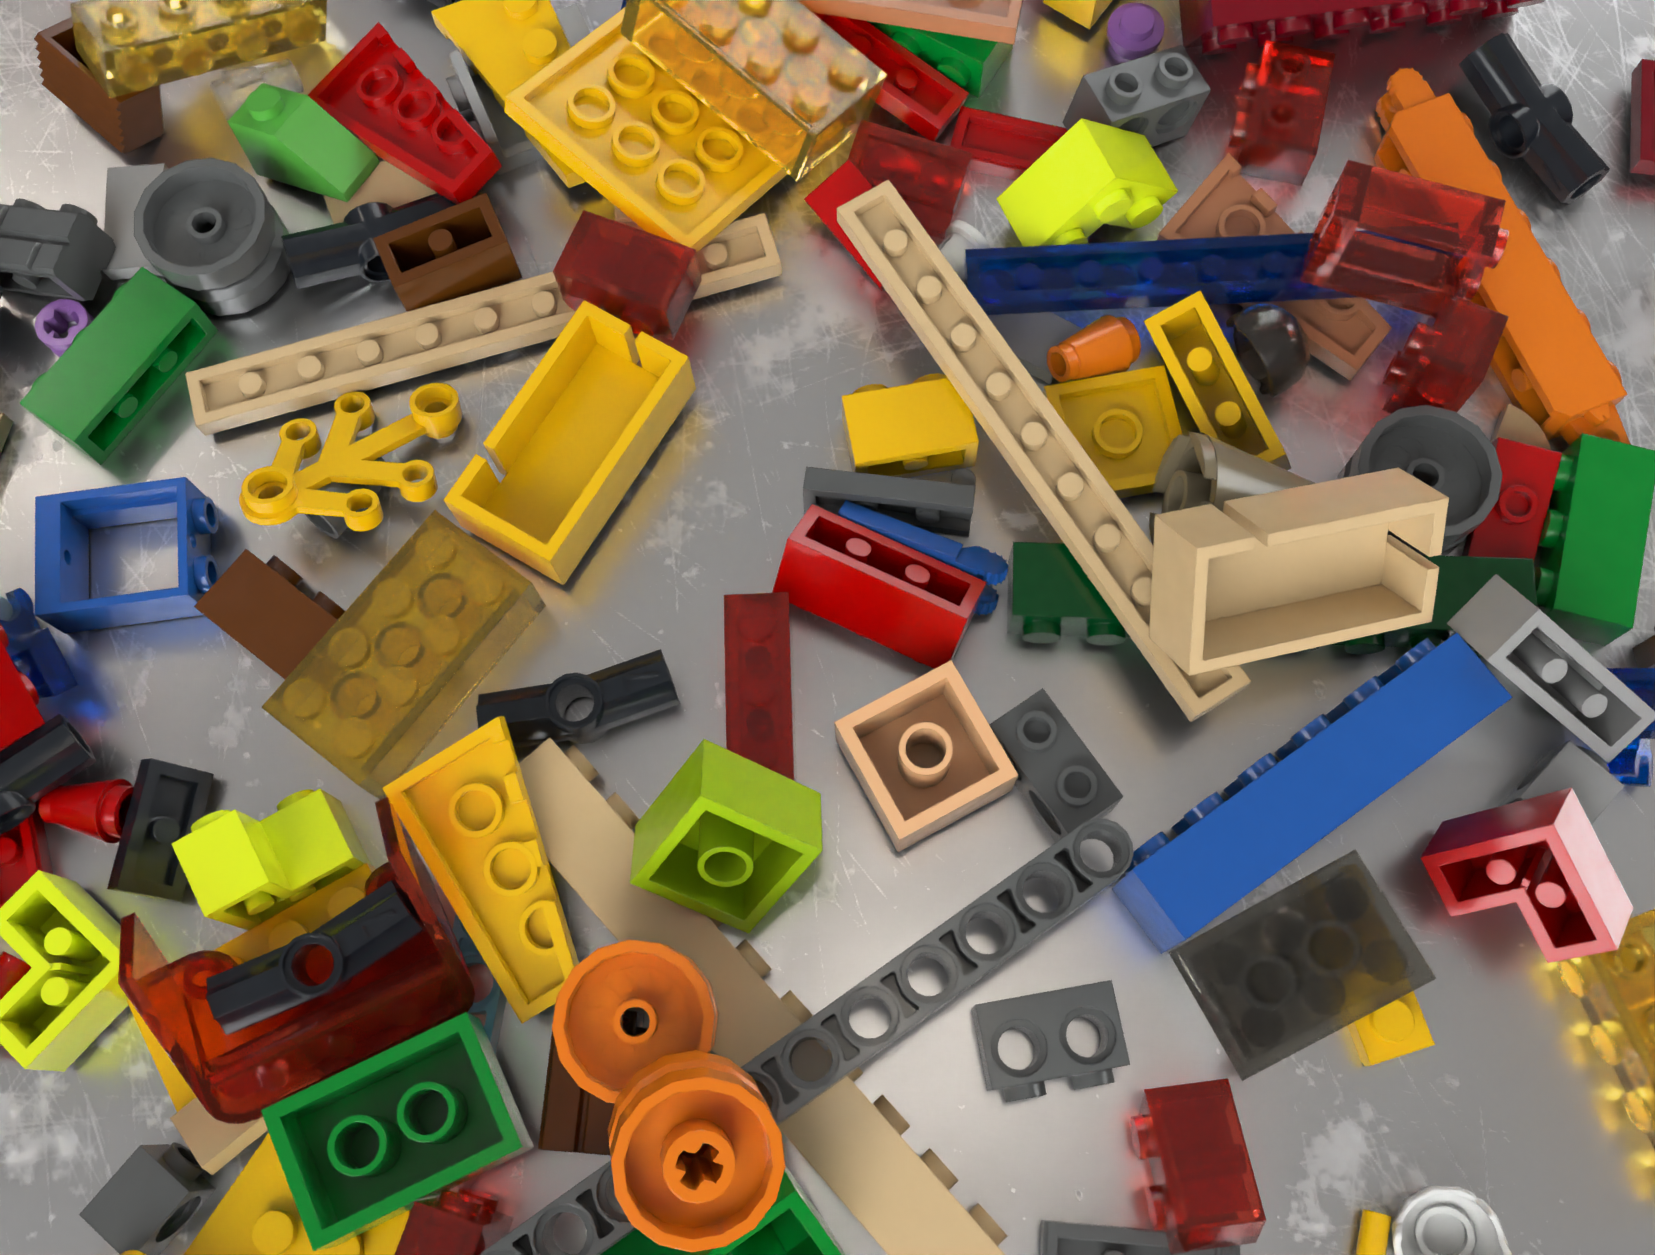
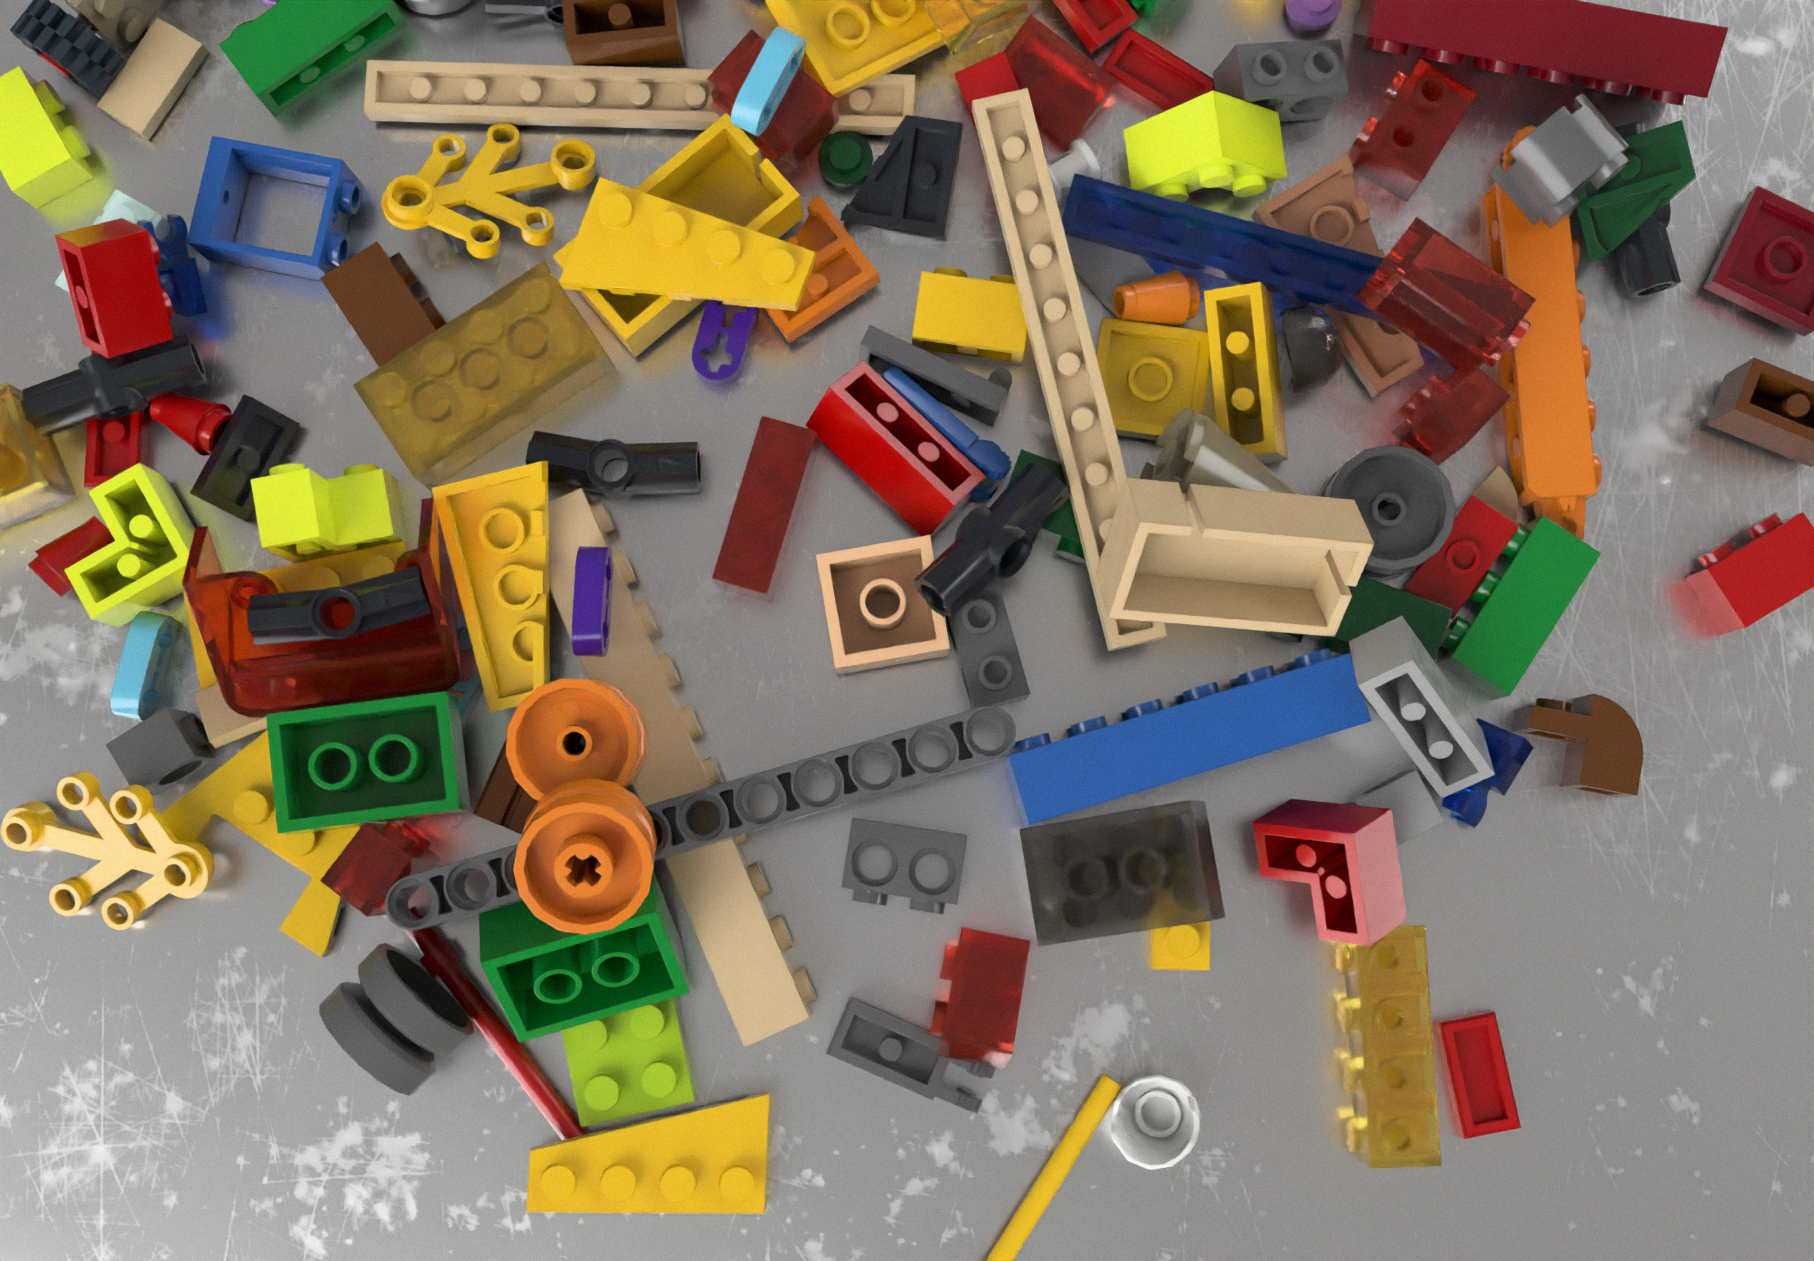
camera: 15 degrees right, 10 degrees up
lime brick [630,739,823,934] -> none
none -> medium azure beam [111,611,177,721]
none -> yellow wing [559,177,816,311]
none -> dark purple beam [572,546,613,657]
none -> dark purple beam [692,300,759,387]
none -> medium azure beam [731,26,806,136]
none -> orange wing [764,195,880,344]
none -> dark green plate [818,131,873,187]
none -> black wing [840,115,964,236]
none -> black piece [914,462,1070,617]
none -> dark grey brick [1489,93,1630,229]
none -> dark green wing [1575,120,1697,263]

